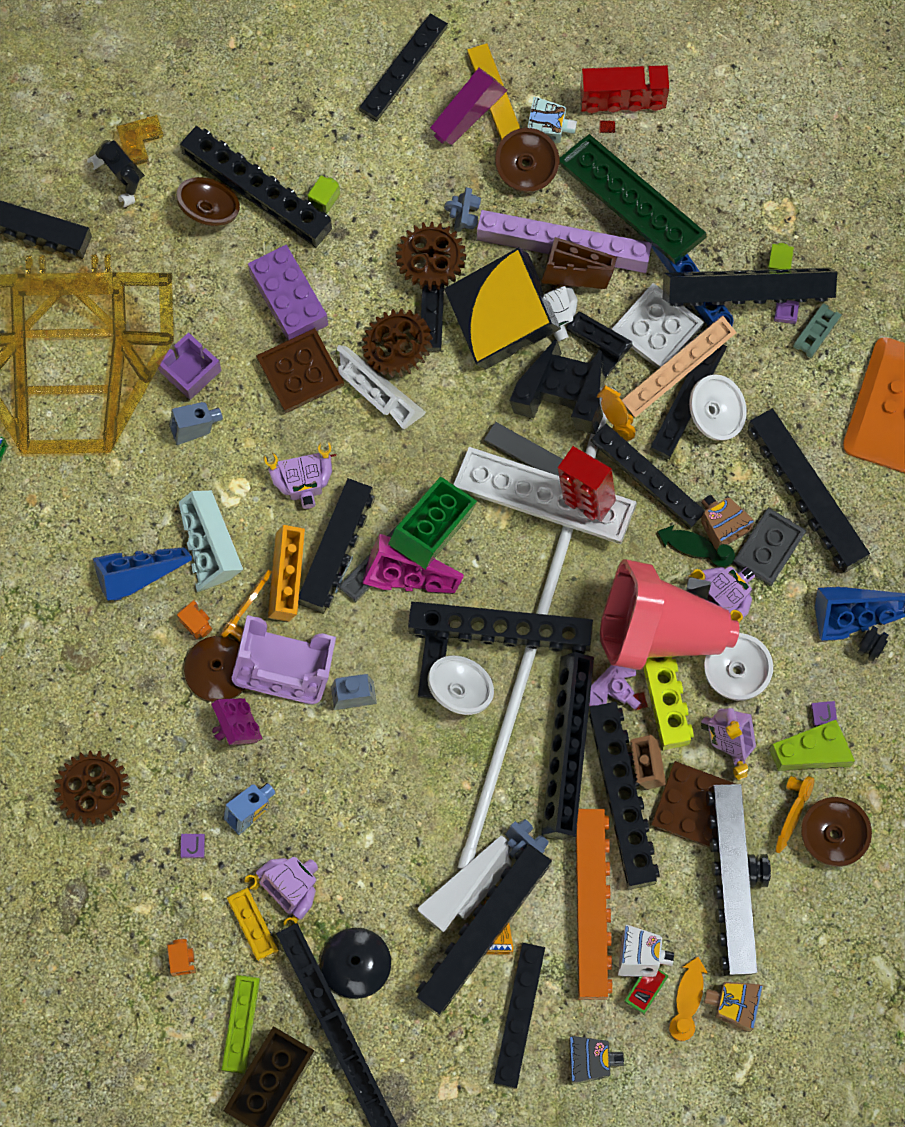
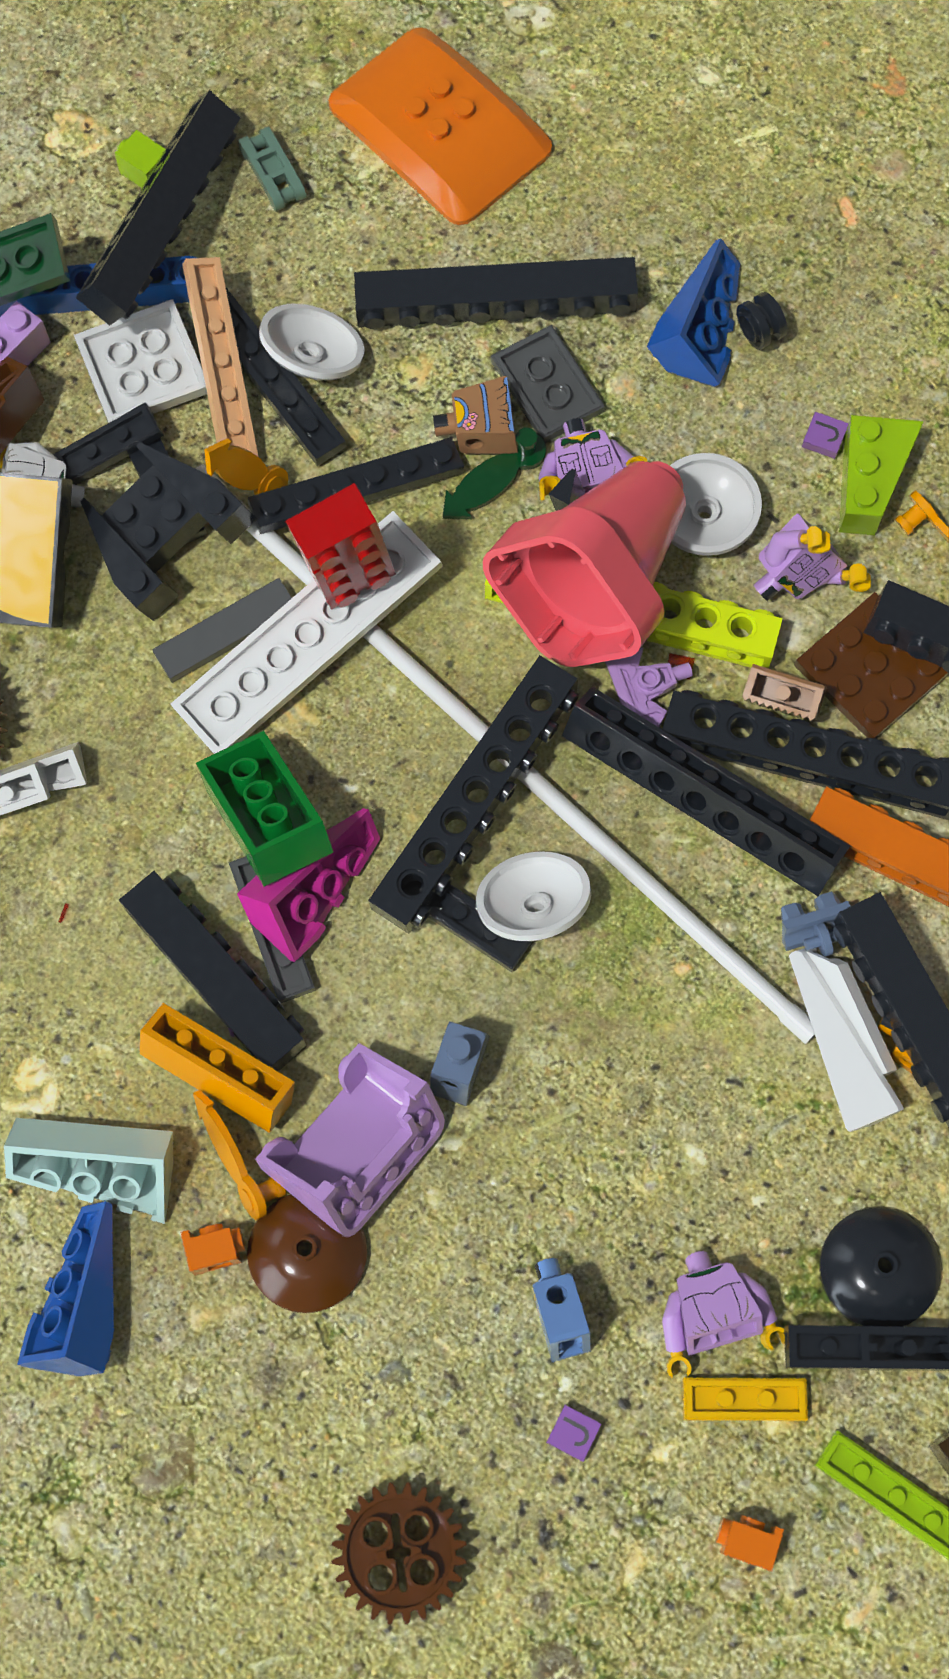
camera: 60 degrees left, 0 degrees up
magenta plate [211,698,263,745] -> none
lavender torso [263,442,332,509] -> none
medium lavender tile [774,300,799,324] -> none

